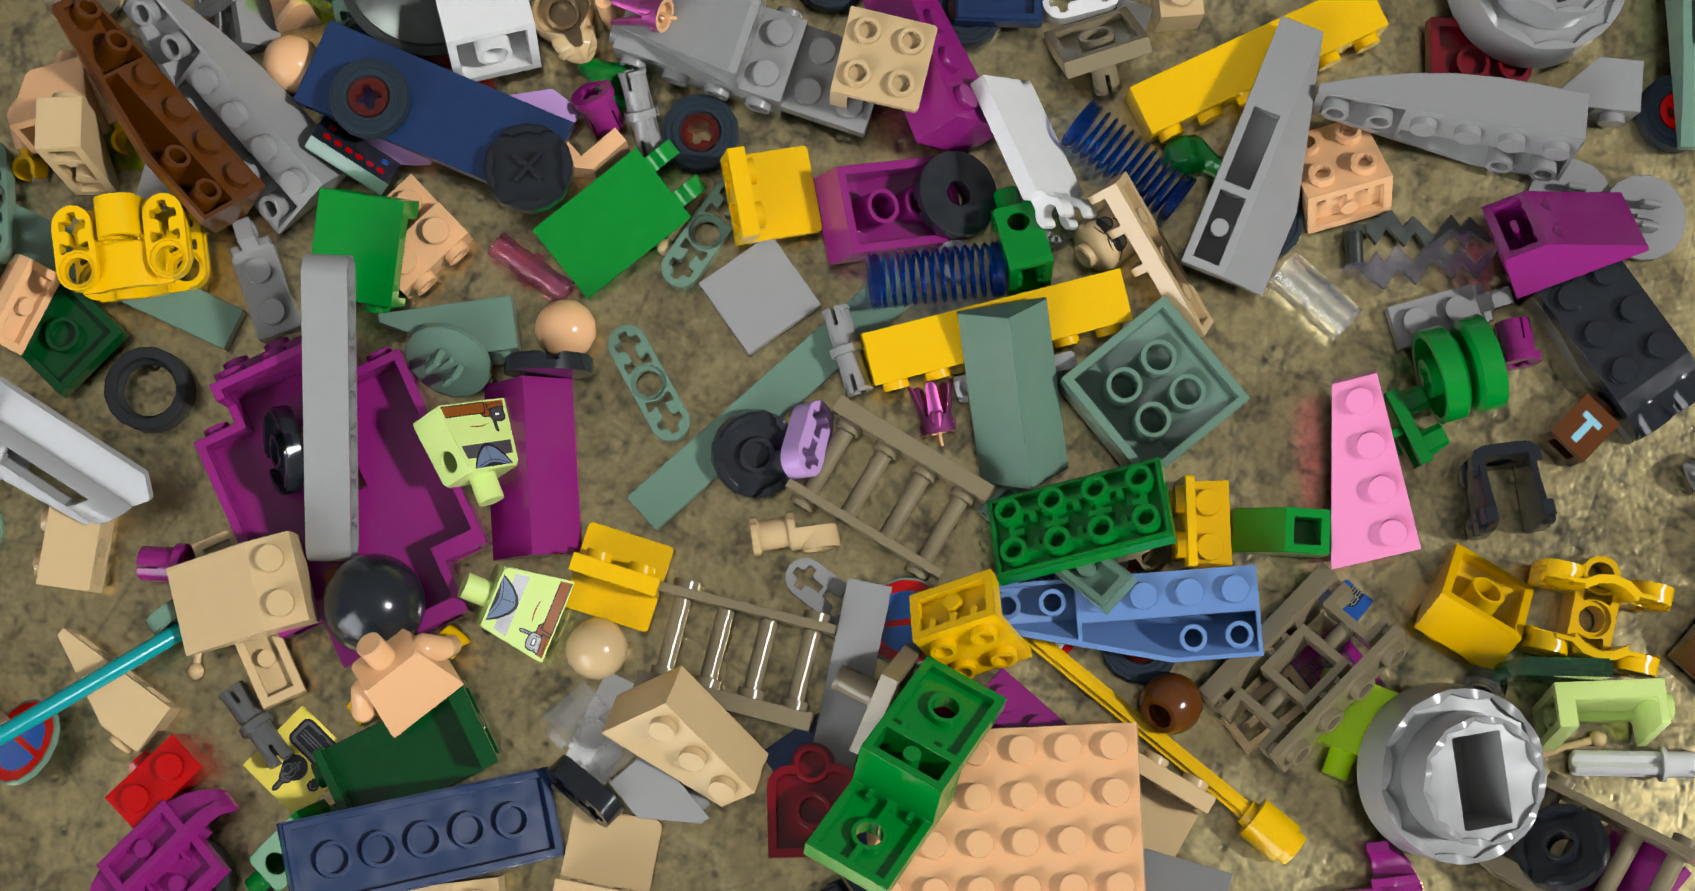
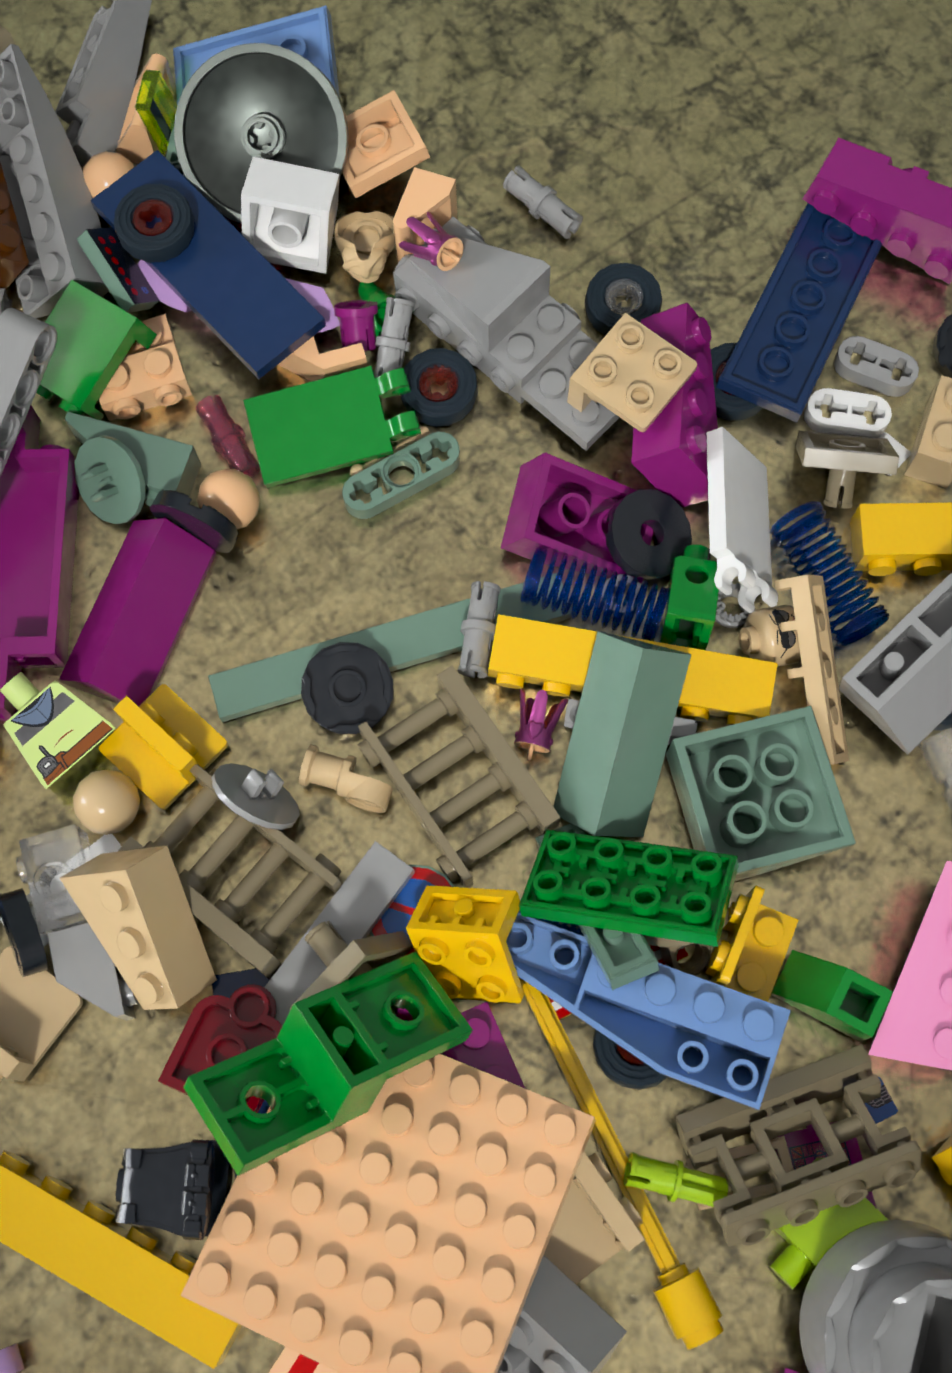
camera: 30 degrees right, 10 degrees down
yellowish green torso [413,398,518,507] -> none
black tile [483,123,575,214] -> none
sand green beam [607,324,691,443] -> none
light grey tile [699,240,821,356] -> none
yellow bracket [720,146,822,246] -> none
lavender beam [780,400,833,480] -> none
light grey beam [785,558,847,625] -> none
reddish brown piece [1140,672,1203,735] -> none
green animal [1162,135,1222,178] -> none
none -> light grey piece [211,763,300,830]
none -> lime axle [623,1152,729,1207]

